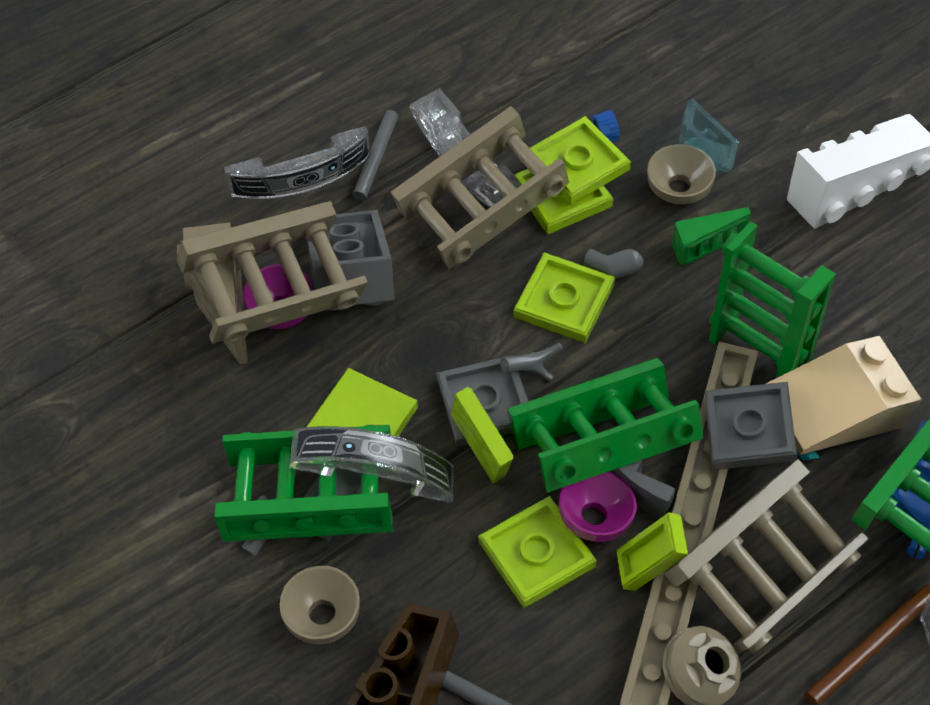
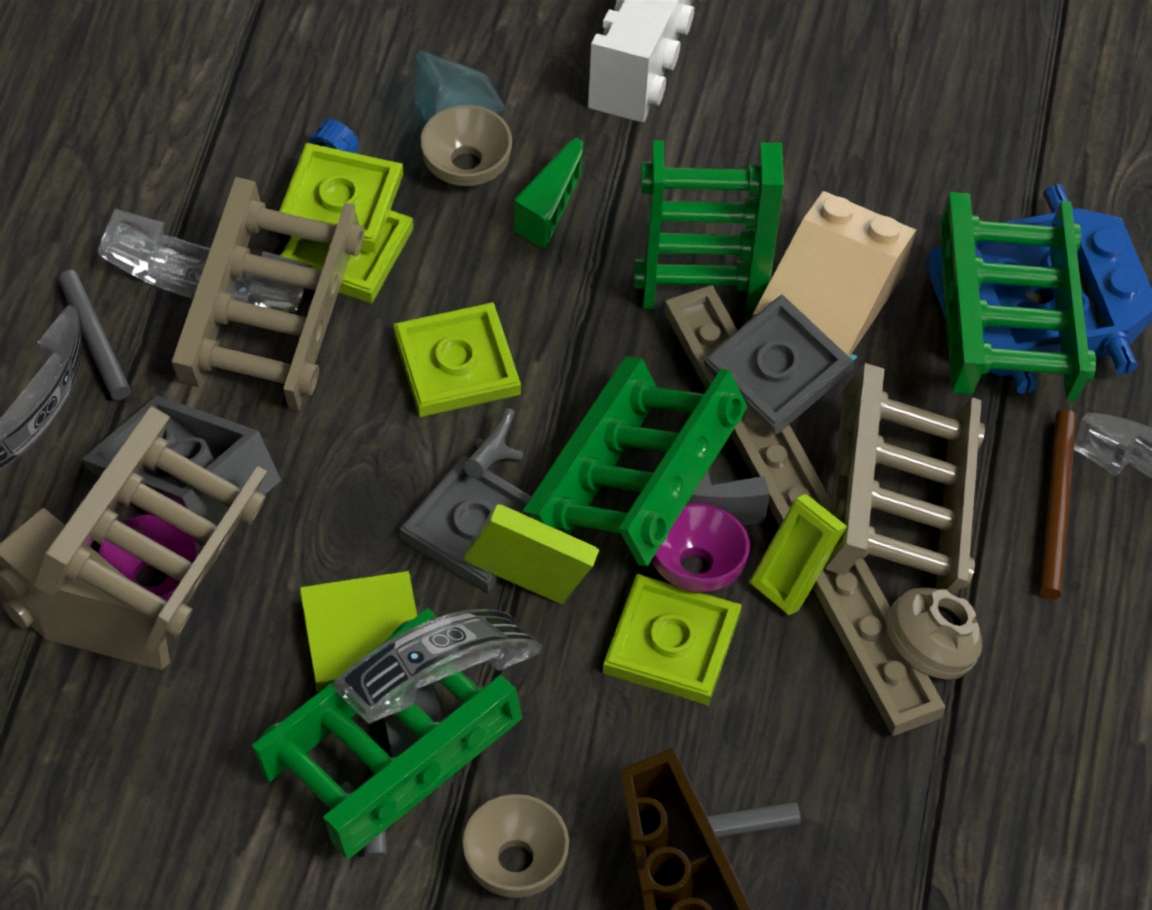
camera: 45 degrees left, 0 degrees up
dark grey arm [584,249,643,279] -> none

